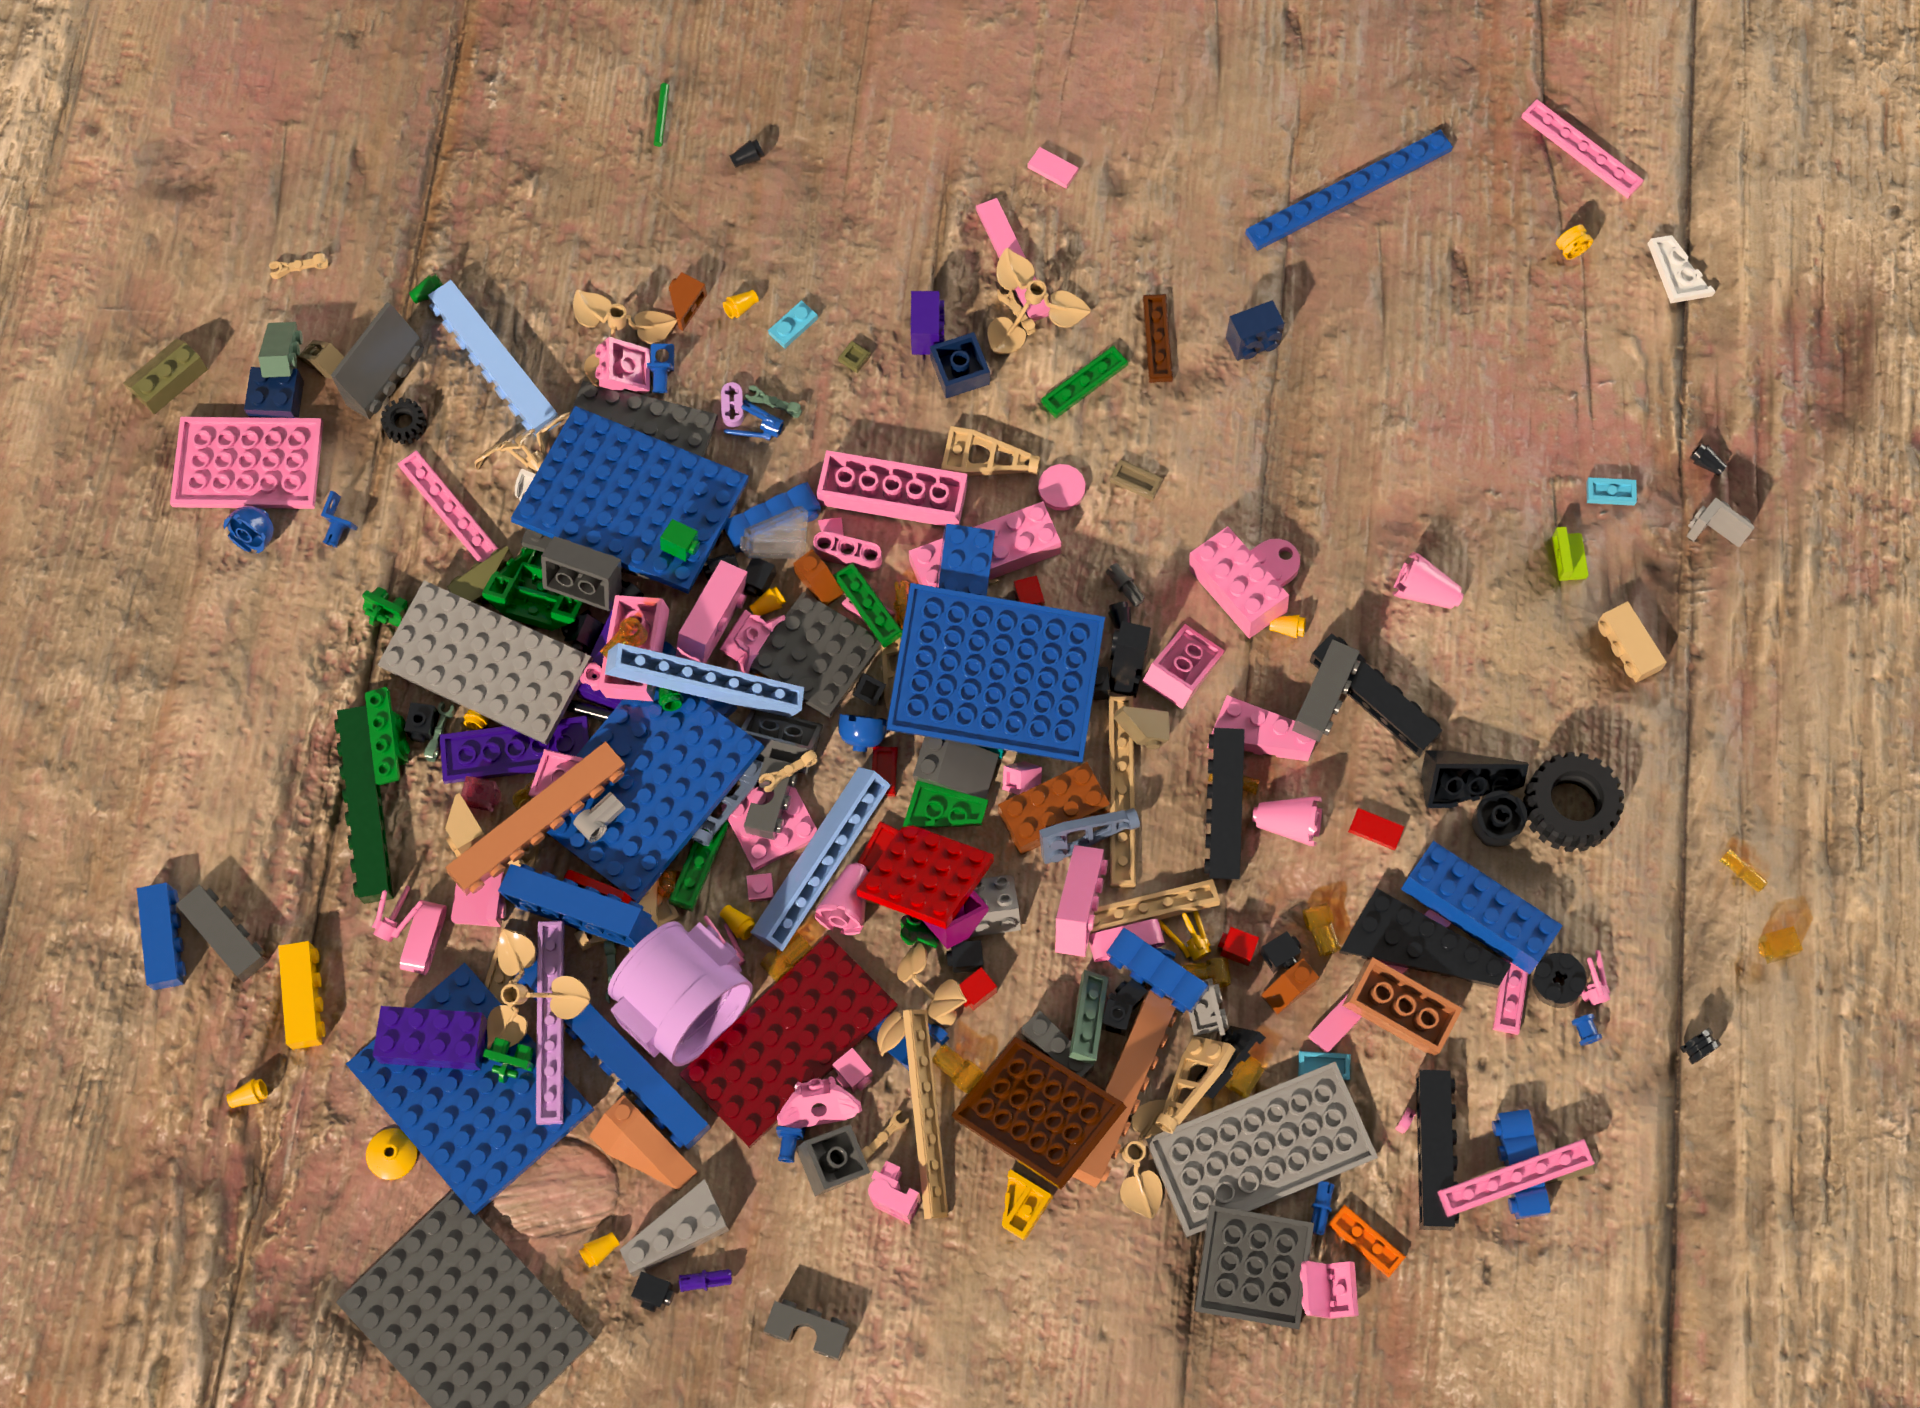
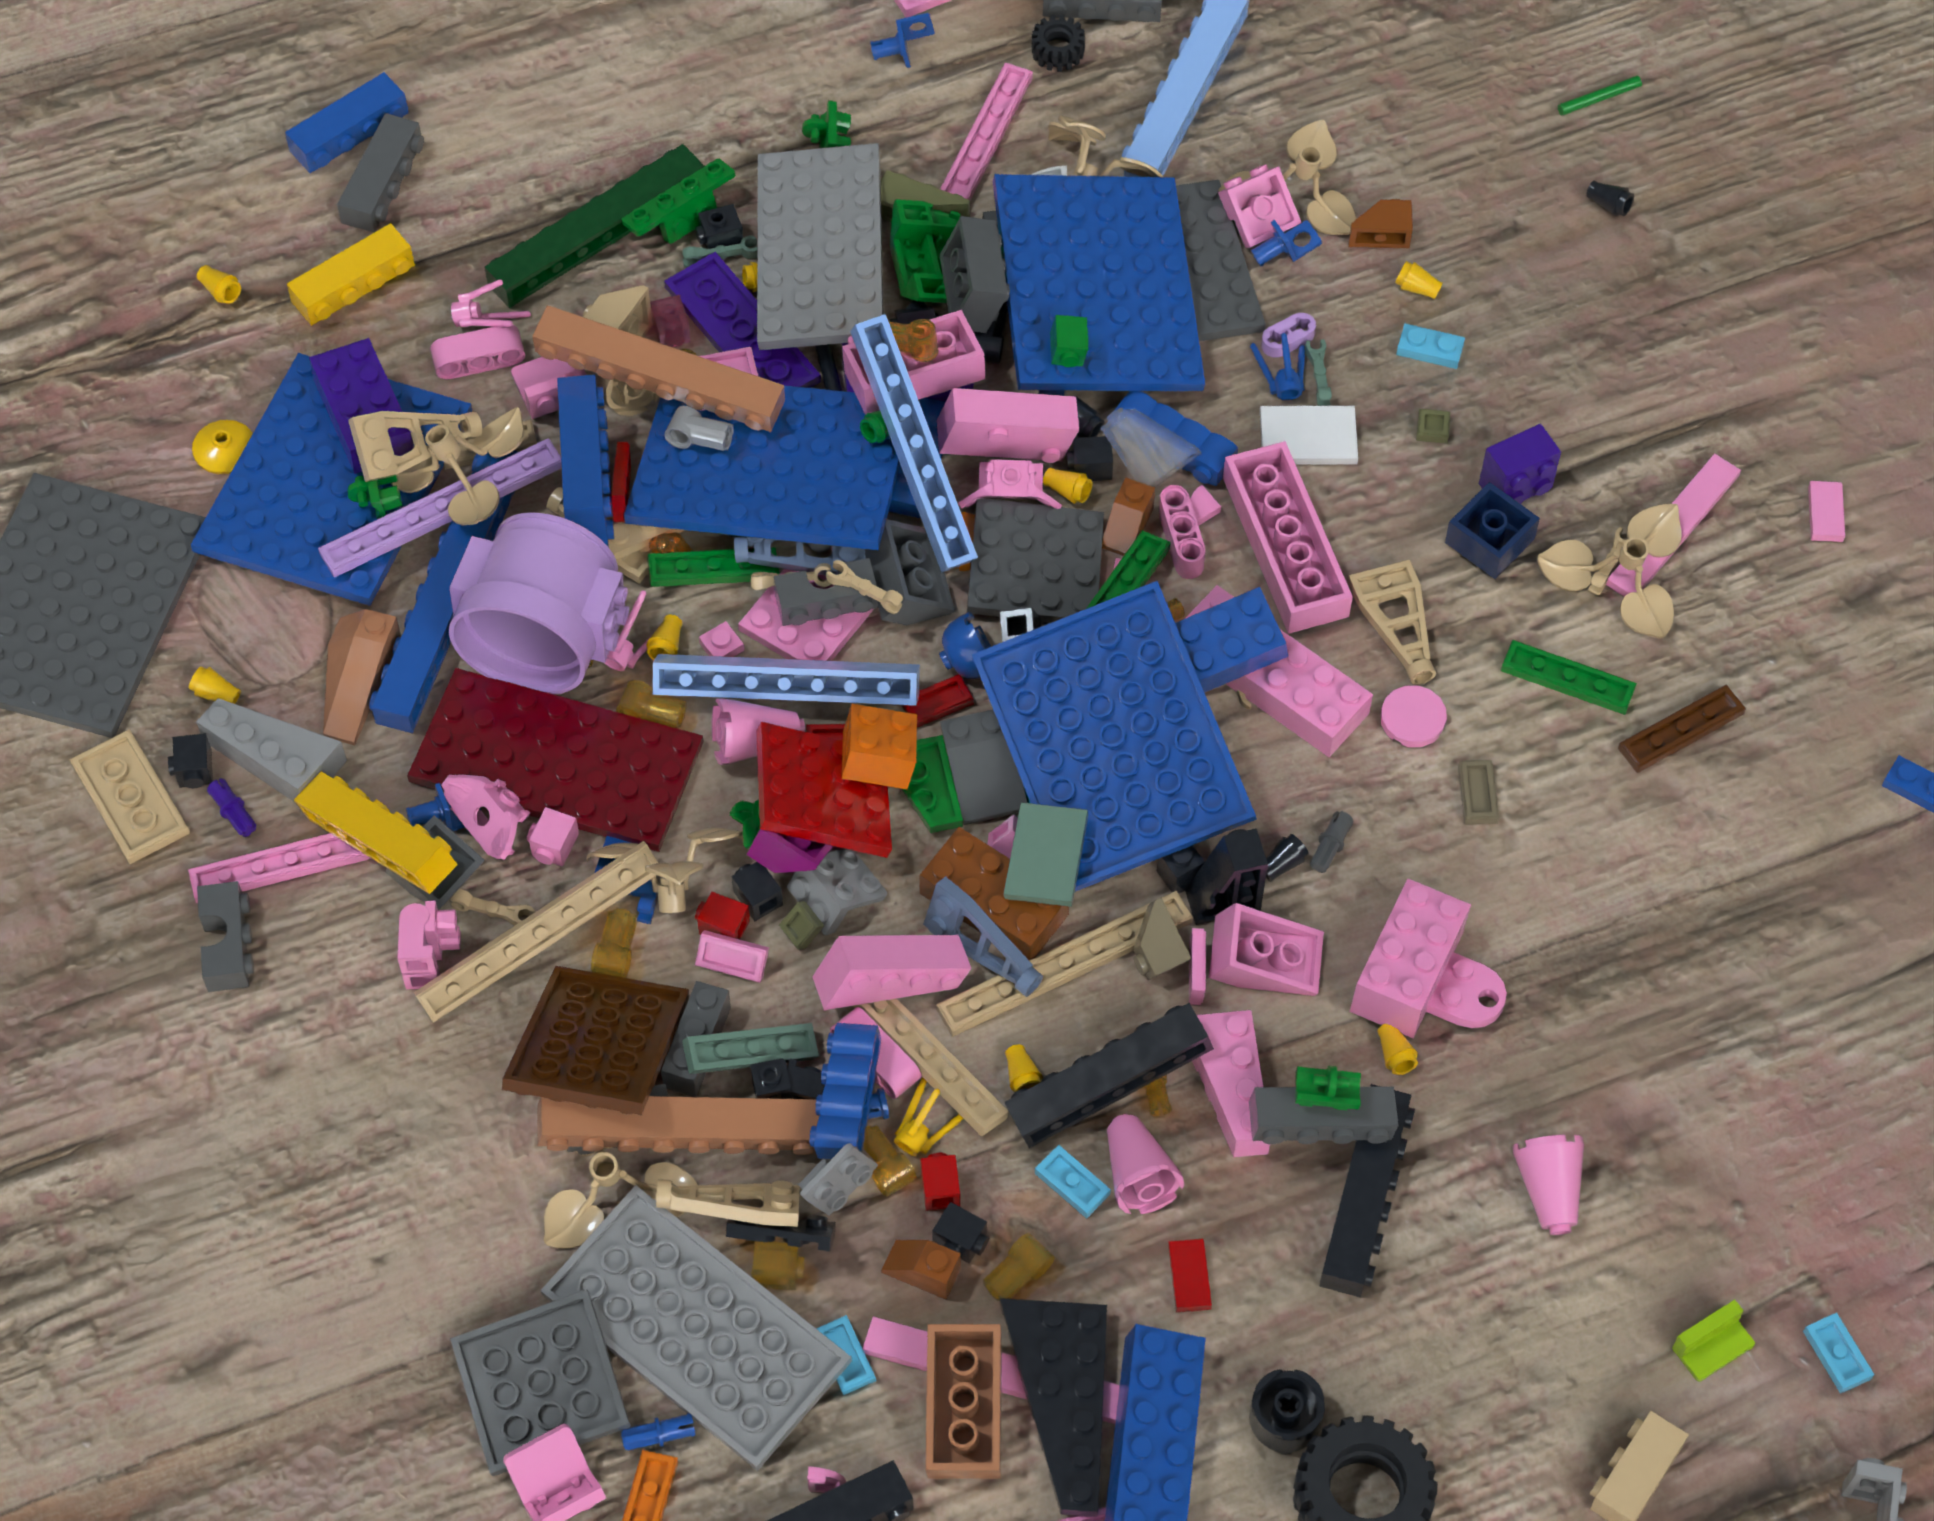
camera: 60 degrees right, 10 degrees down
yellow wing [1002,1169,1053,1241] -> none
red brick [1013,575,1045,606] -> none
dark blue brick [1226,300,1285,361] -> none
black wedge [1421,750,1529,808] -> none
none -> tan tile [69,729,190,864]
none -> bright pink tile [188,833,372,903]
none -> yellow brick [294,771,458,894]
none -> tan plate [348,411,482,482]
none -> bright pink tile [695,930,769,983]
none -> tan piece [751,563,831,590]
none -> olive tile [779,901,824,950]
none -> orange piece [842,703,917,789]
none -> sand green tile [1004,802,1089,907]
none -> yellow cone [1005,1044,1043,1092]
none -> medium azure plate [1035,1145,1111,1219]
none -> bright pink tile [1189,928,1206,1005]
none -> white tile [1260,406,1358,465]
none -> green hips [1295,1065,1361,1110]

